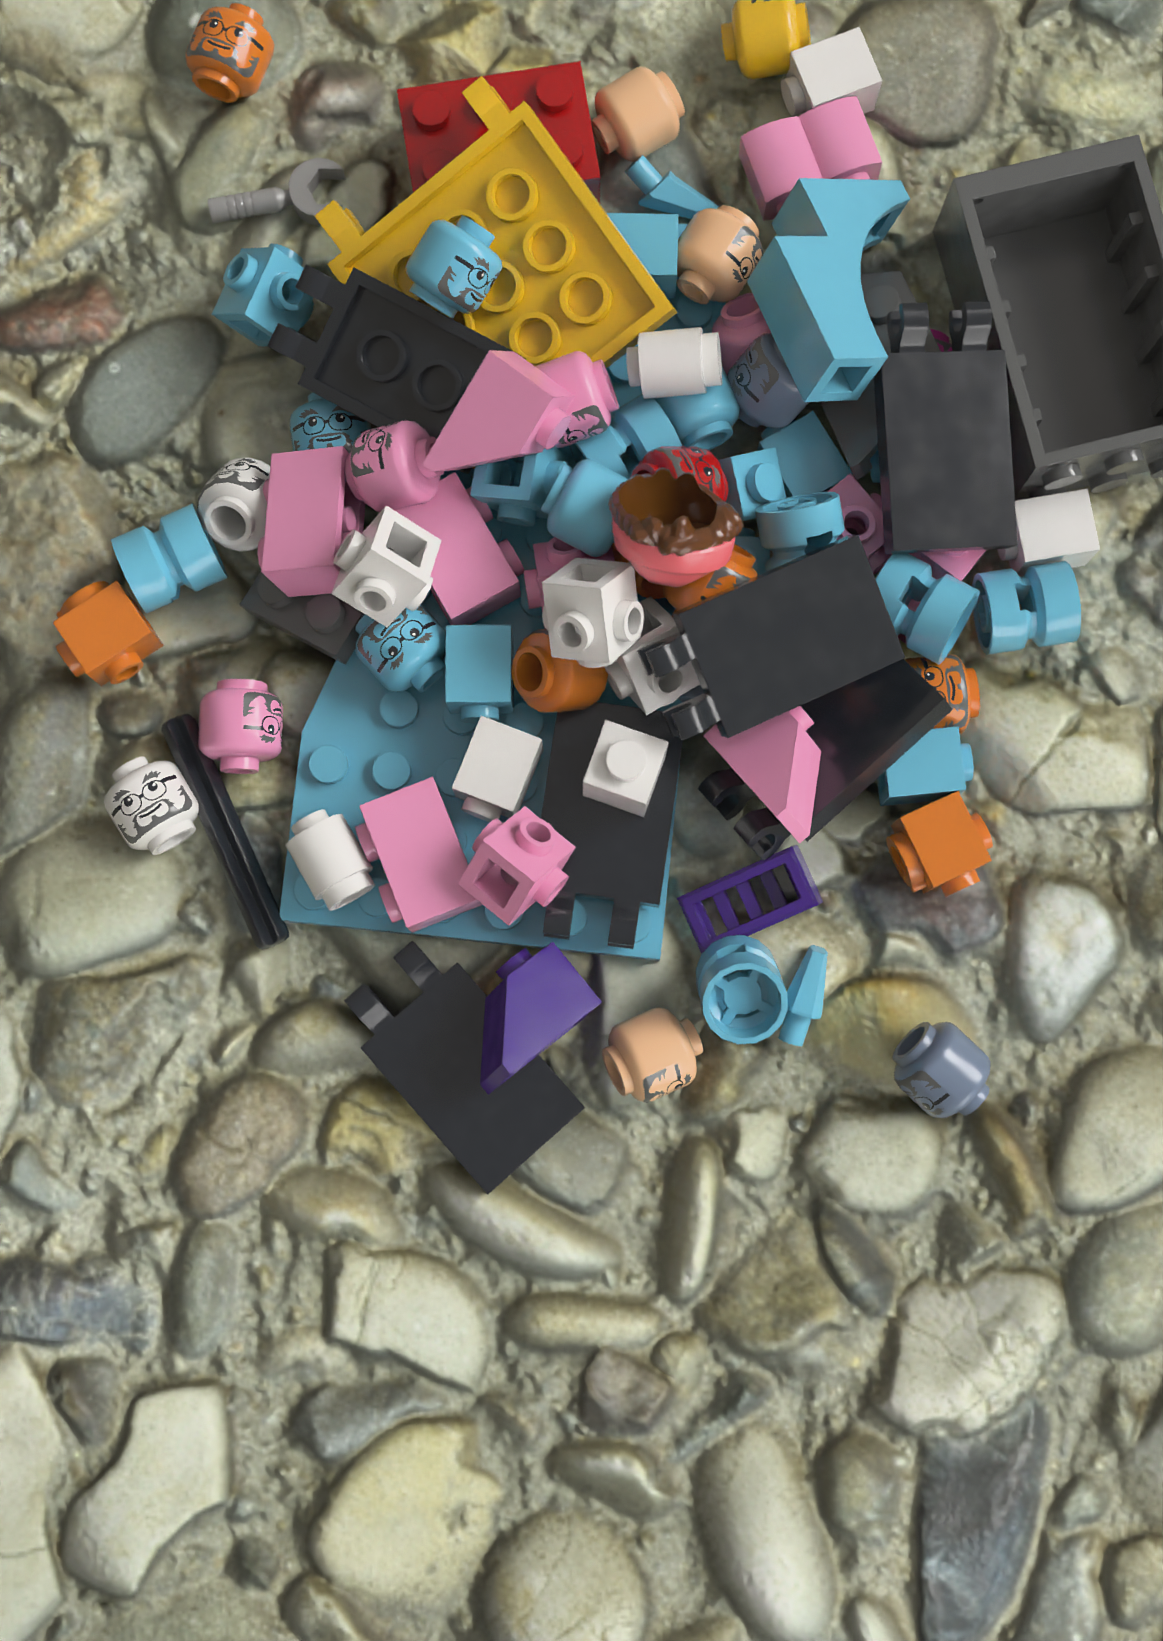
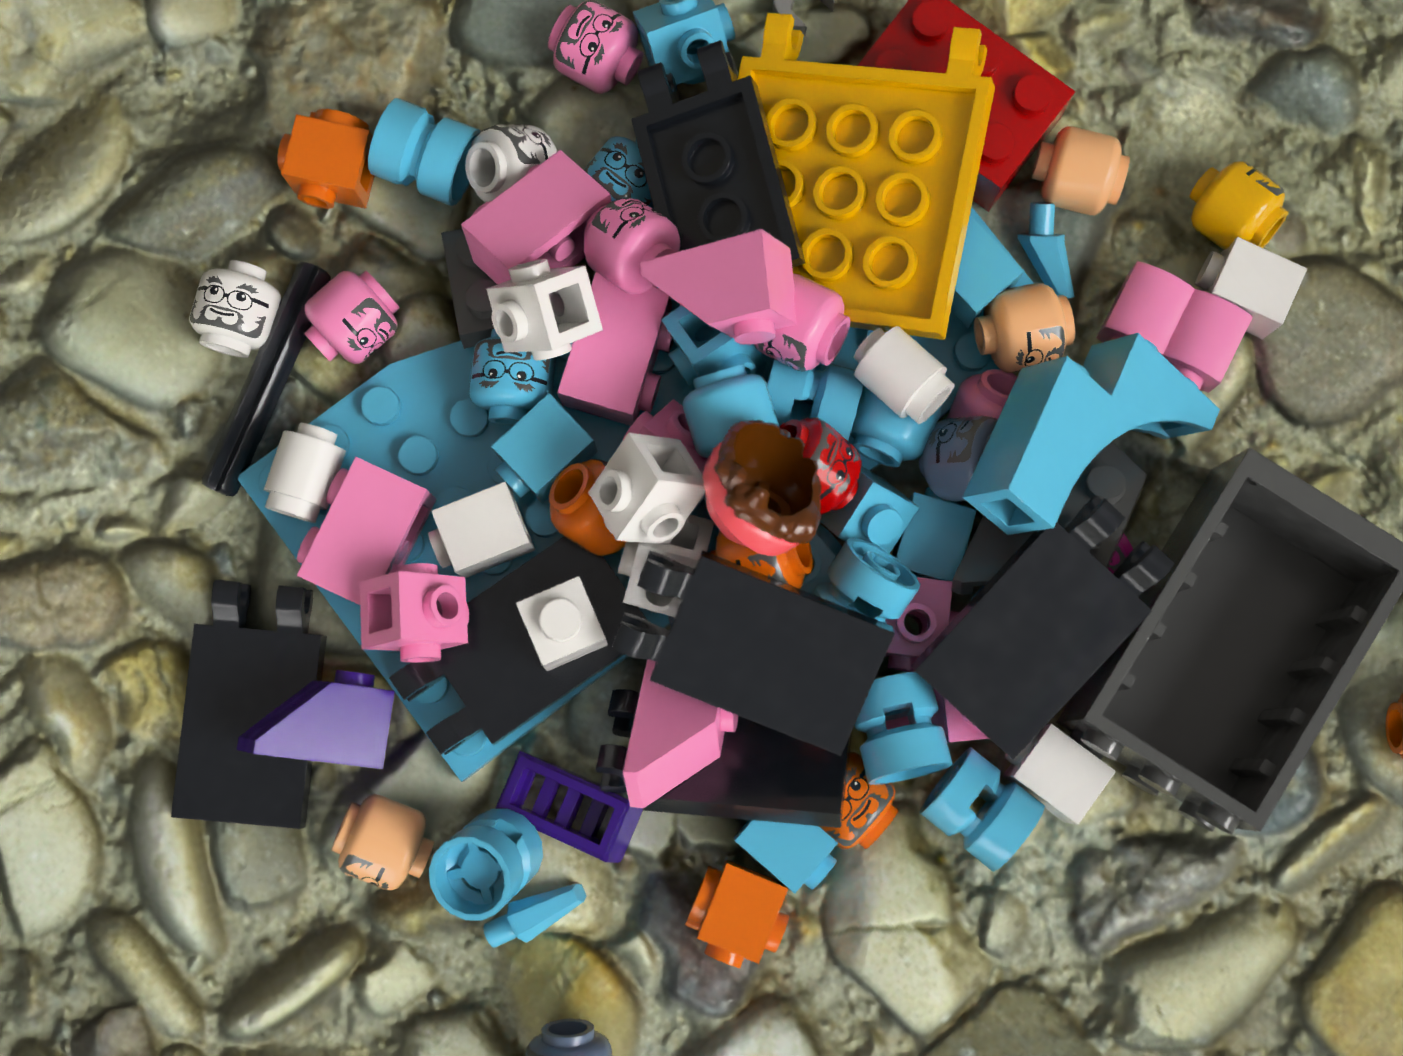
camera: 45 degrees right, 0 degrees up
medium azure head [406,215,502,319] -> none
none -> bright pink head [548,0,644,94]

